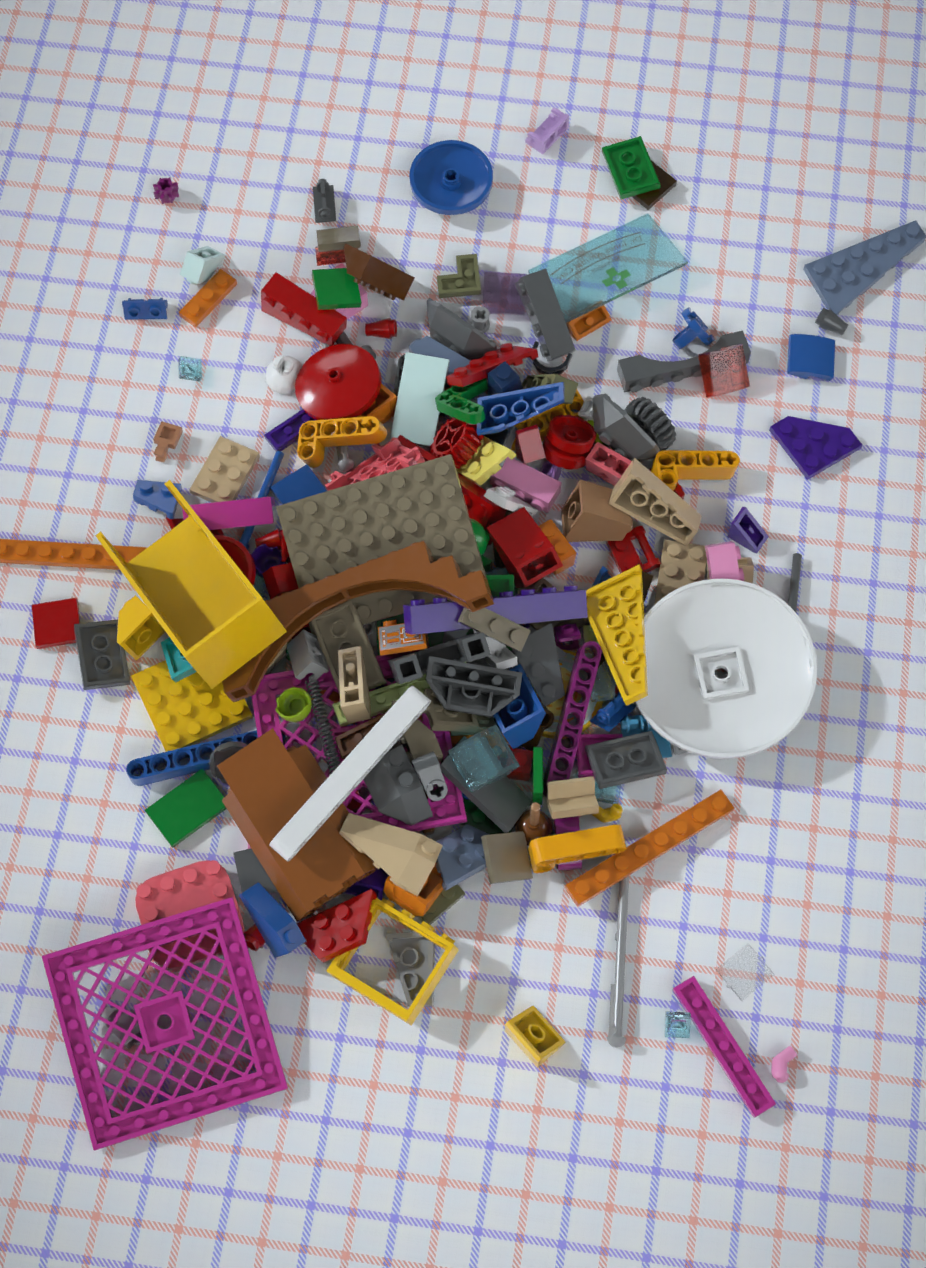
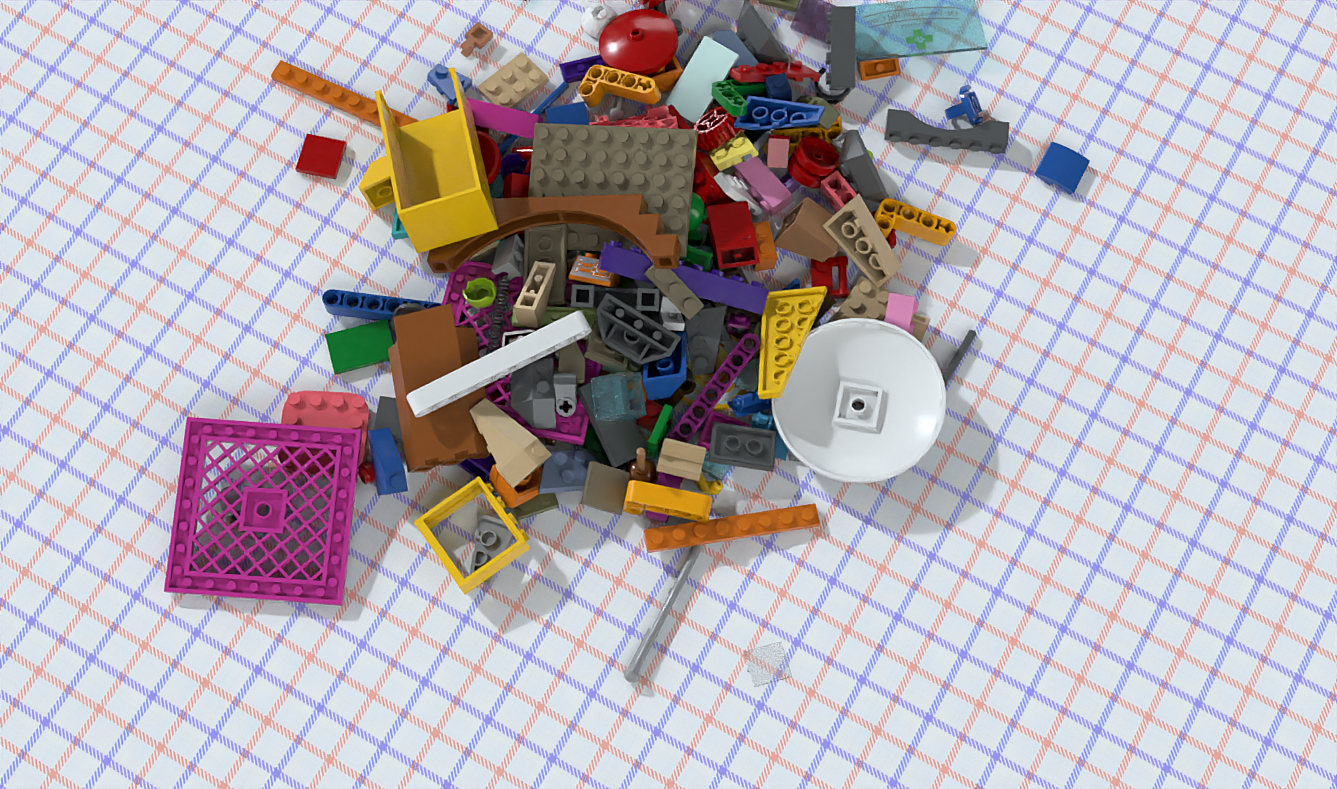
camera: 20 degrees right, 0 degrees up
dark grey tile [74,619,130,690] -> none
yellow plate [131,660,253,752] -> none
red wing [297,889,377,963] -> none
red cone [365,318,397,339] -> none
light grey bush [471,306,490,333] -> none
yellow slope [505,1005,566,1068] -> none
dark grey gear [624,397,676,451] -> none
clear light blue tile [664,1011,691,1038] -> none
dark pink plate [673,976,776,1118] -> none
clear red slope [698,344,750,398] -> none
dark purple slope [727,507,769,553] -> none
dark purple plate [769,416,862,480] -> none
bright pink arm [771,1046,797,1083] -> none
sand blue wing [803,220,926,316] -> none
dark grey cone [815,308,849,335] -> none

